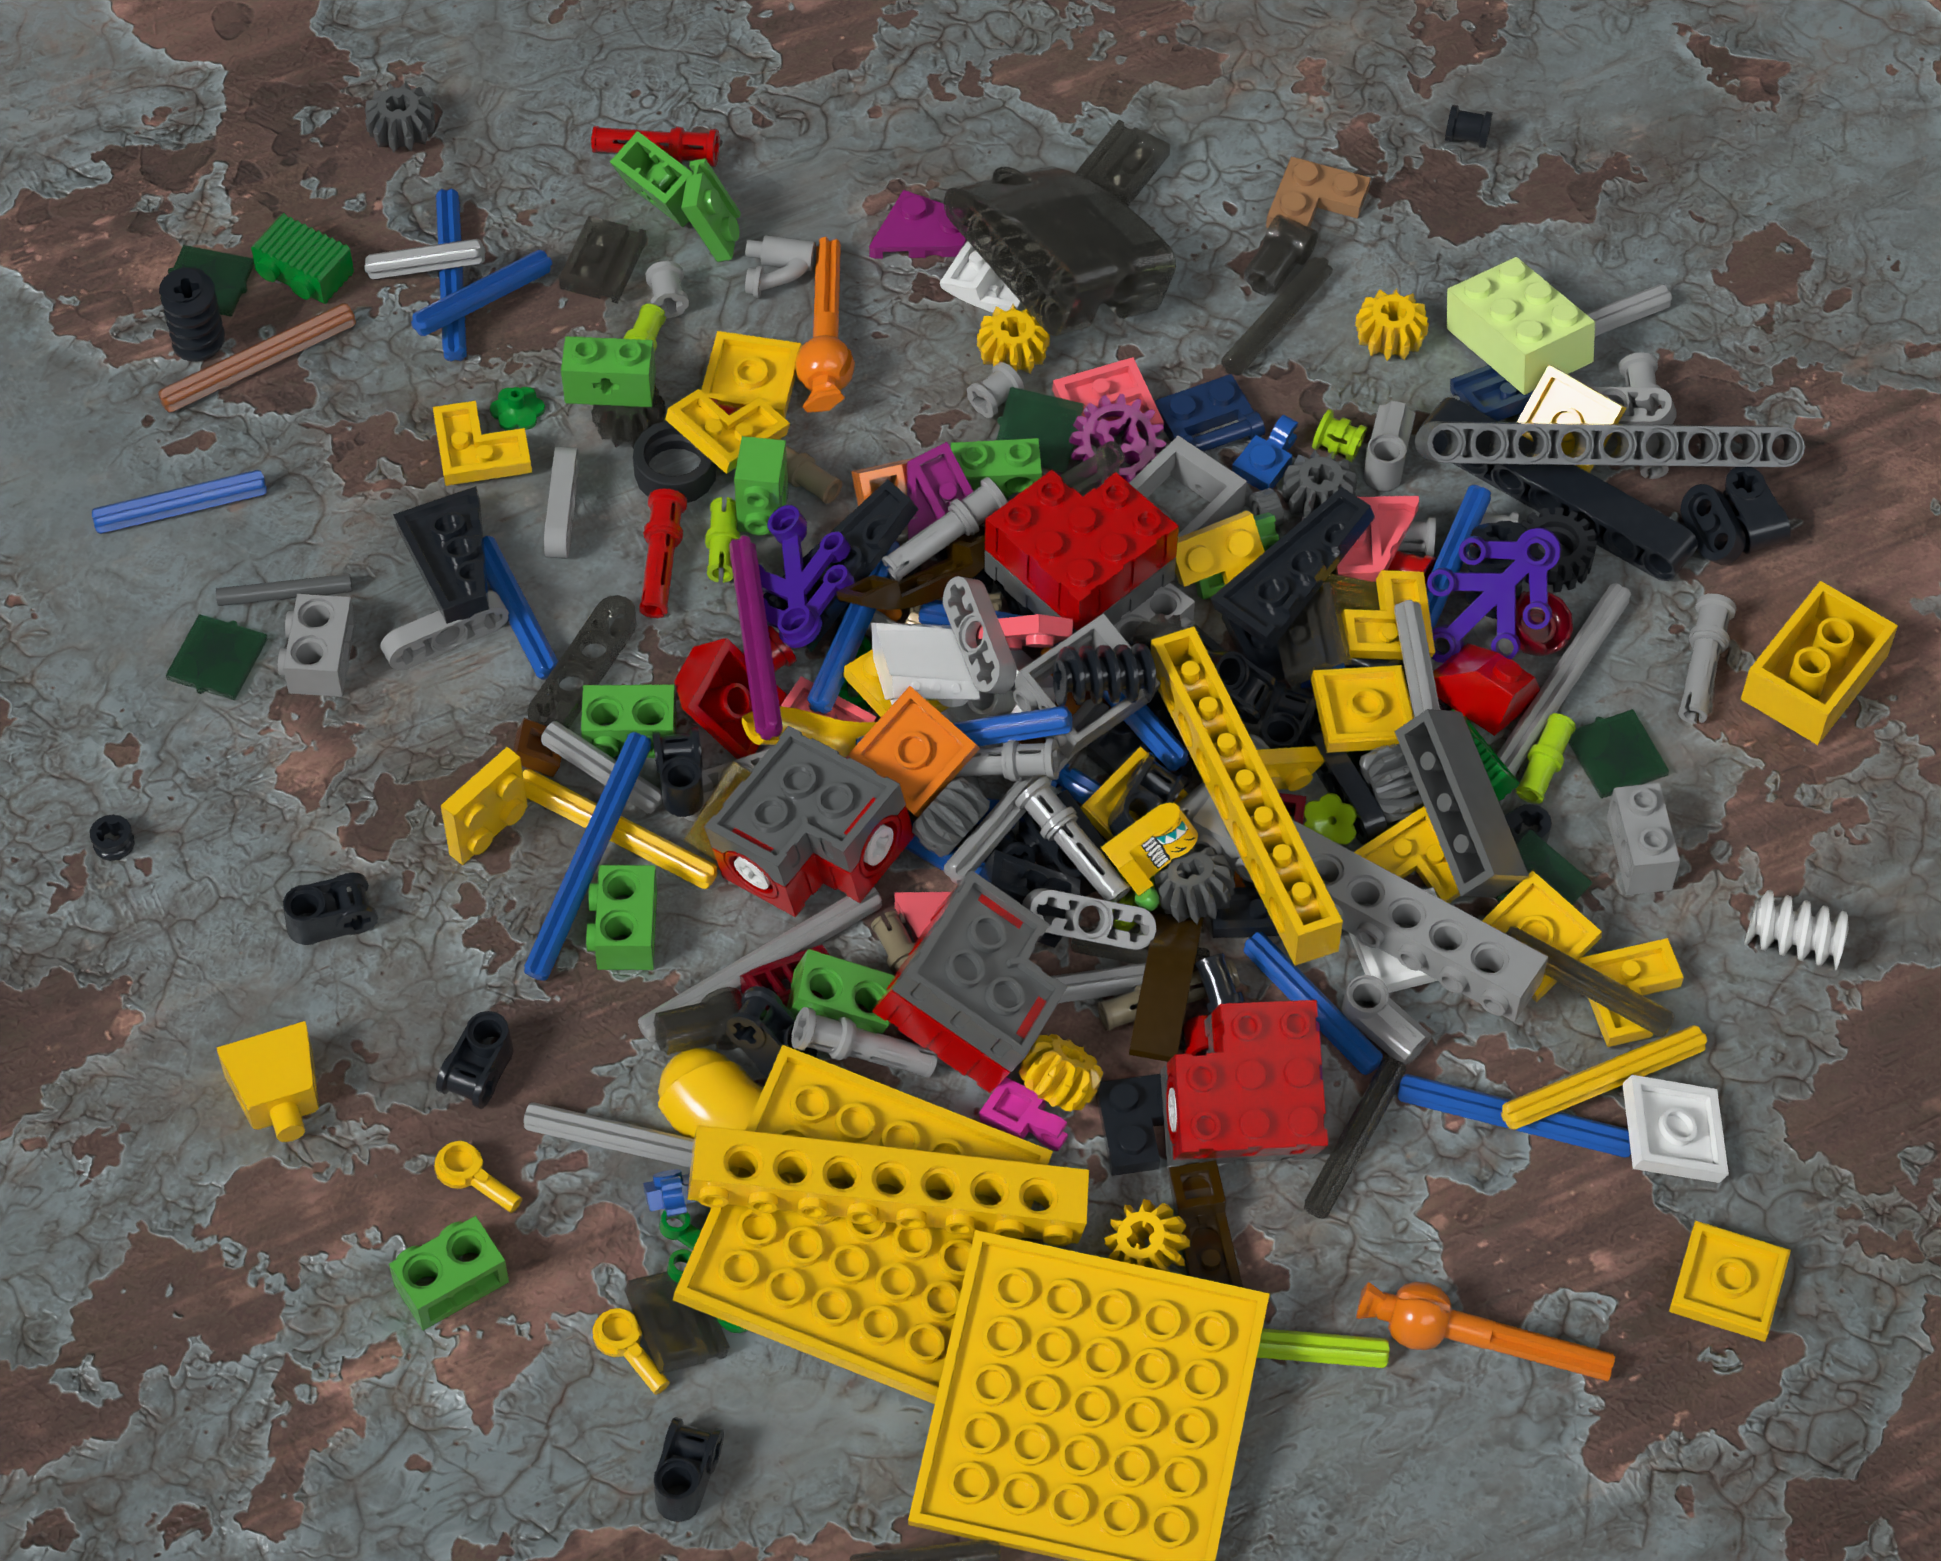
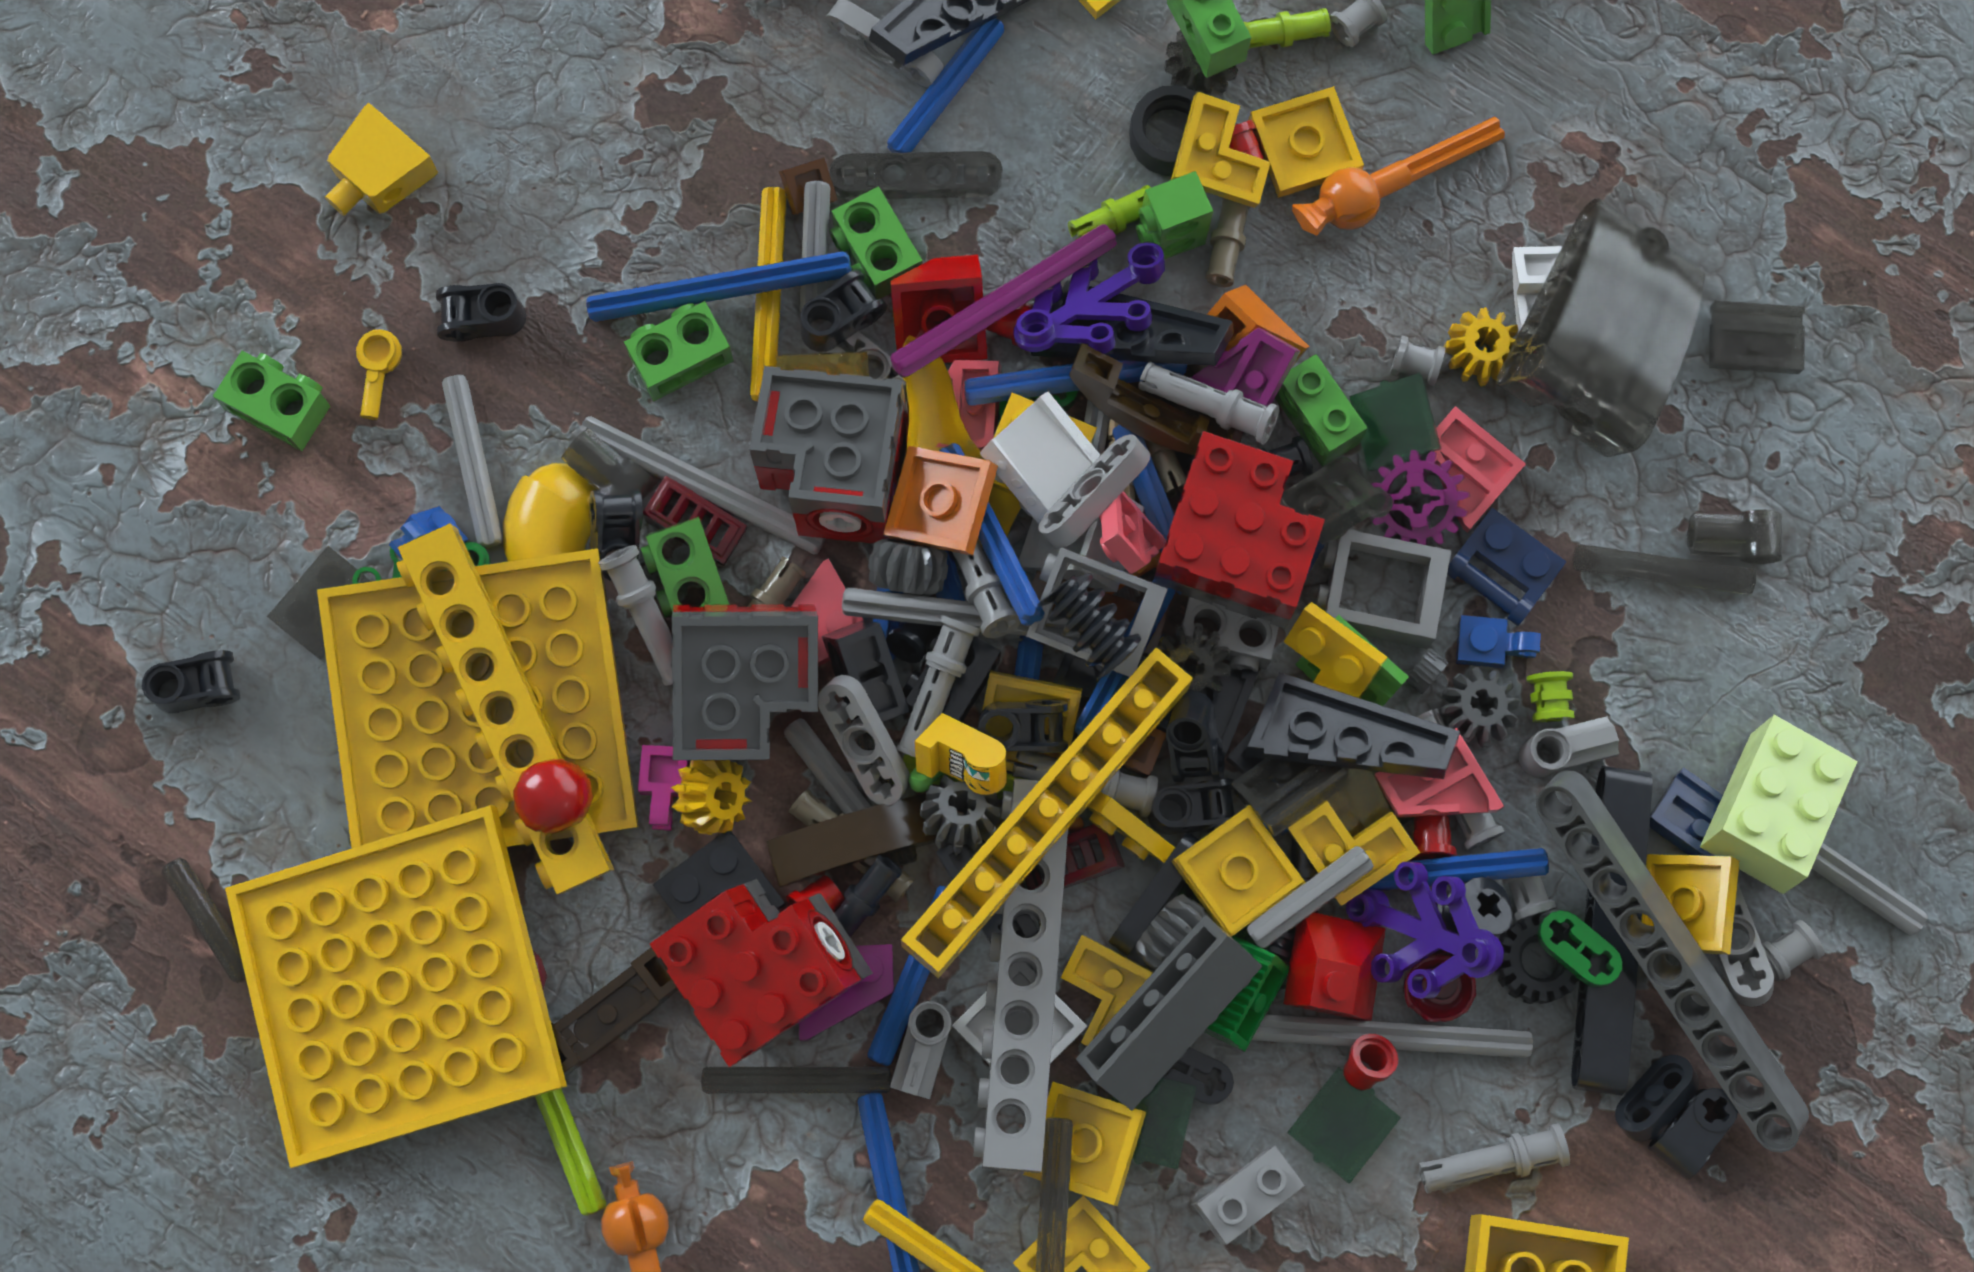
camera: 60 degrees right, 20 degrees up
black piece [283,872,378,945] -> none
yellow plate [440,747,528,865] -> none
light grey beam [544,447,580,558] -> none
yellow plate [593,1308,670,1395] -> none
red pin [639,488,687,618] -> none
light grey plant [745,235,816,298] -> none
magenta wing [869,190,979,259] -> none
yellow gear [1104,1199,1190,1272] -> none
medium nougat plate [1266,156,1371,238] -> none
lime plant [1304,793,1357,845] -> none
yellow gear [1355,288,1429,361] -> none
lime pin [1516,713,1576,804] -> none
none -> red hair [513,759,593,834]
none -> red piece [1343,1033,1398,1090]
none -> green beam [1537,910,1622,988]

